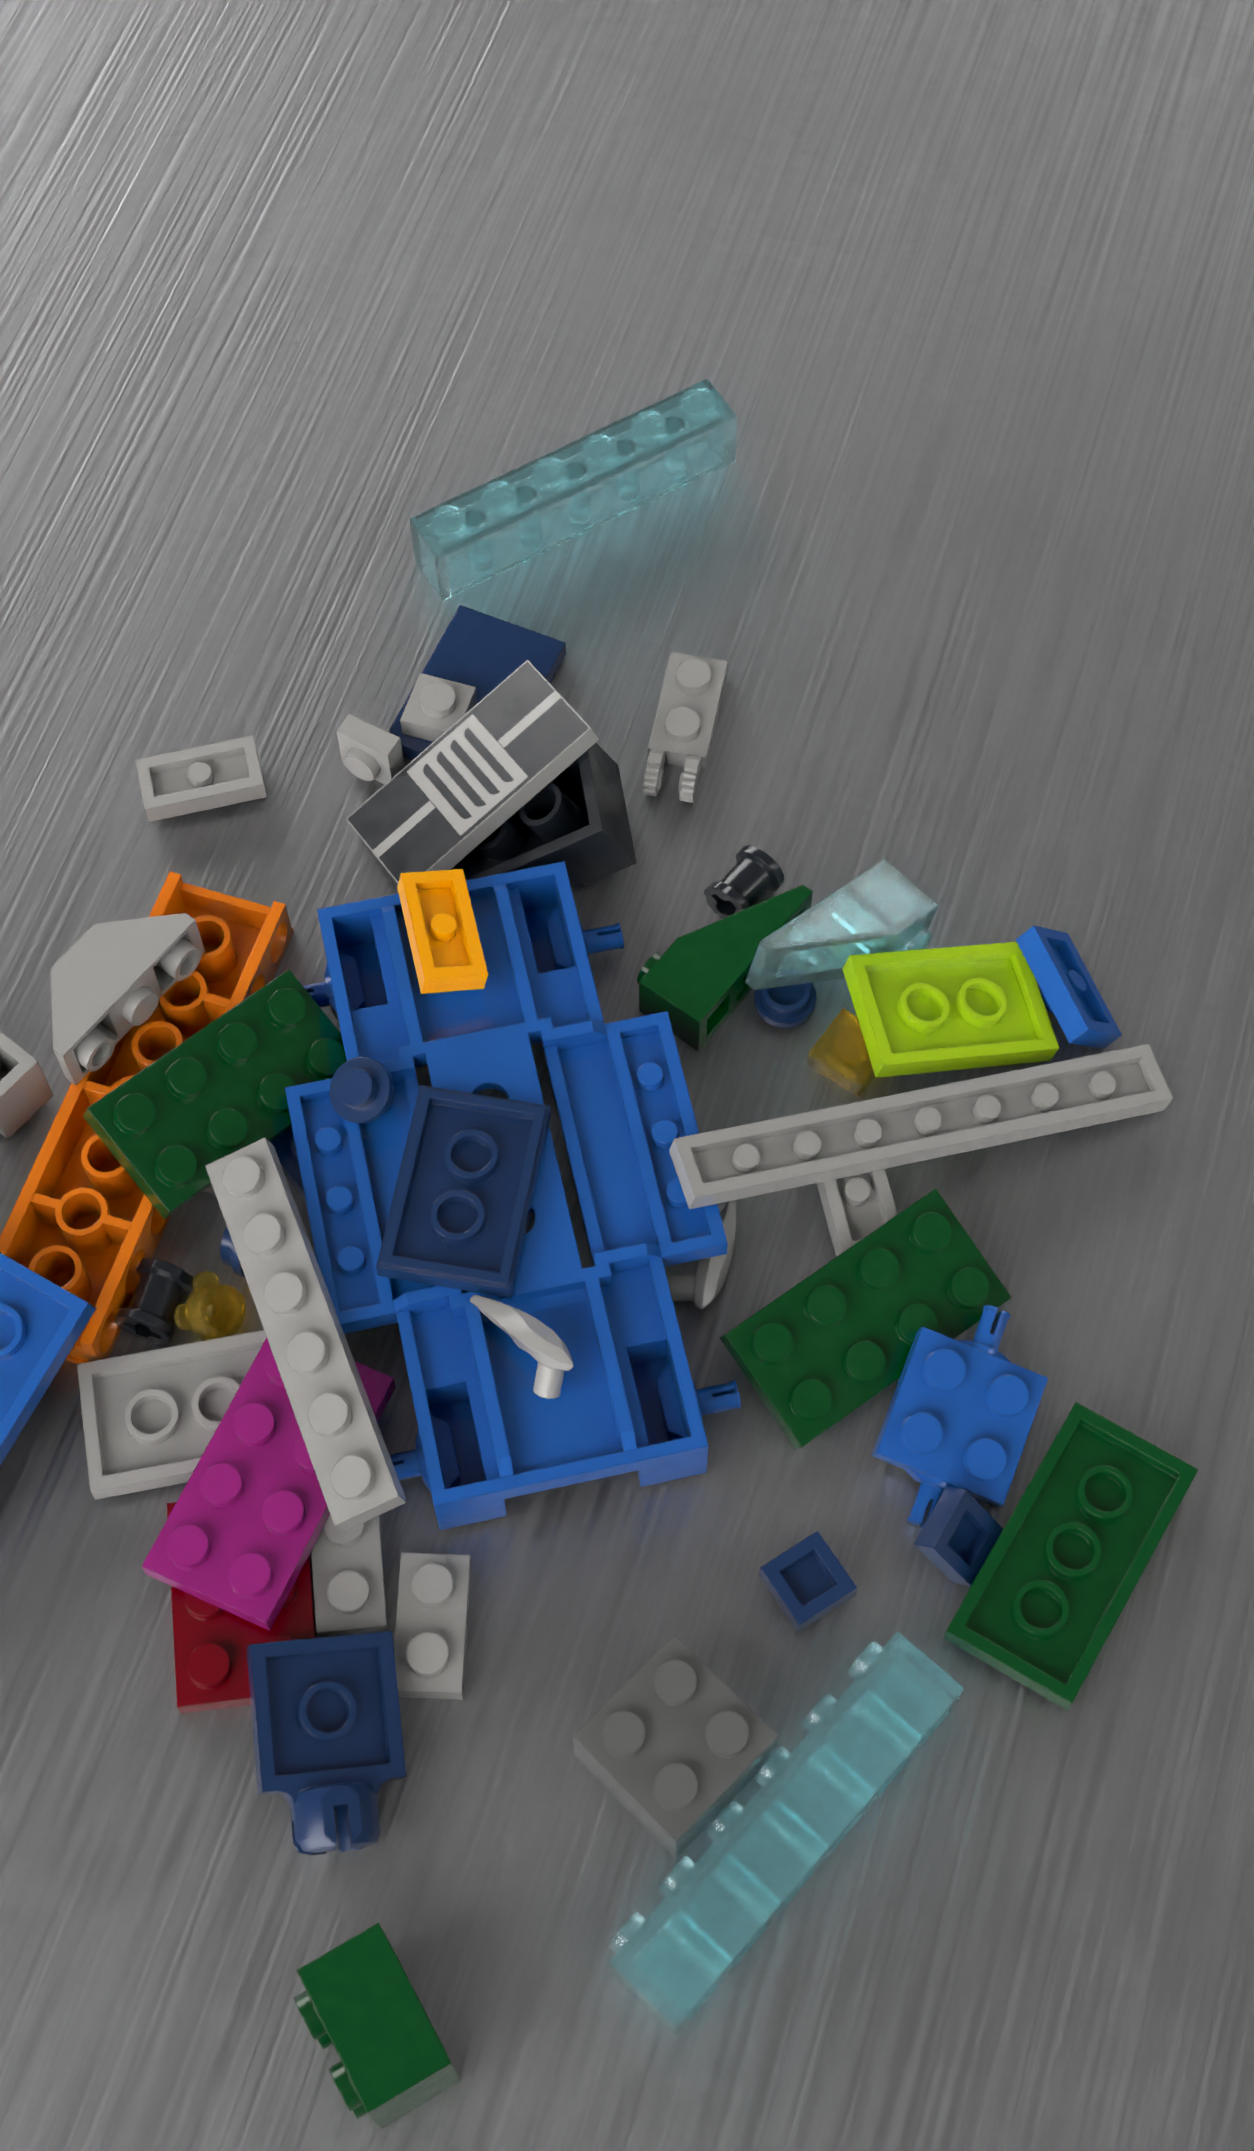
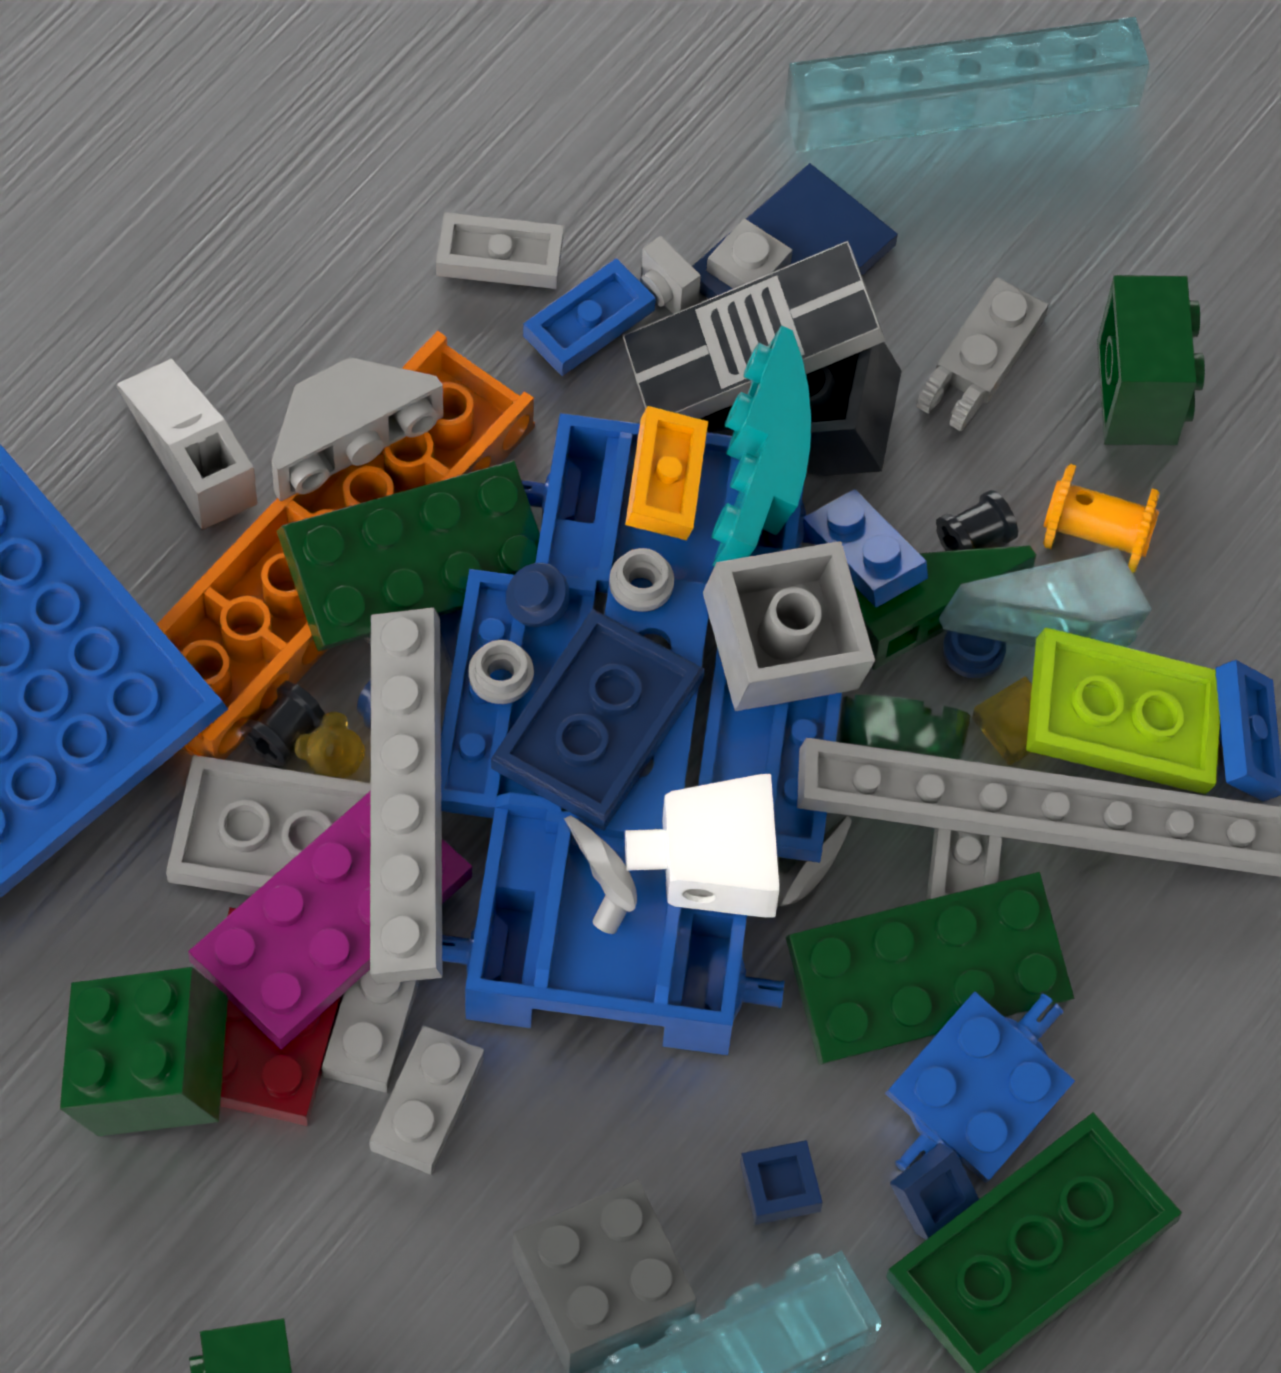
camera: 15 degrees right, 0 degrees up
dark blue plate [246,1631,406,1855] -> none
none -> dark green brick [60,967,228,1136]
none -> light grey plate [469,640,534,704]
none -> blue plate [523,258,656,376]
none -> light grey plate [609,548,674,612]
none -> white torso [625,774,780,918]
none -> light grey brick [703,541,875,711]
none -> teal slope [711,325,811,567]
none -> blue plate [803,489,928,607]
none -> clear green cylinder [840,695,971,760]
none -> light orange hose [1043,464,1160,574]
none -> dark green brick [1097,275,1205,445]

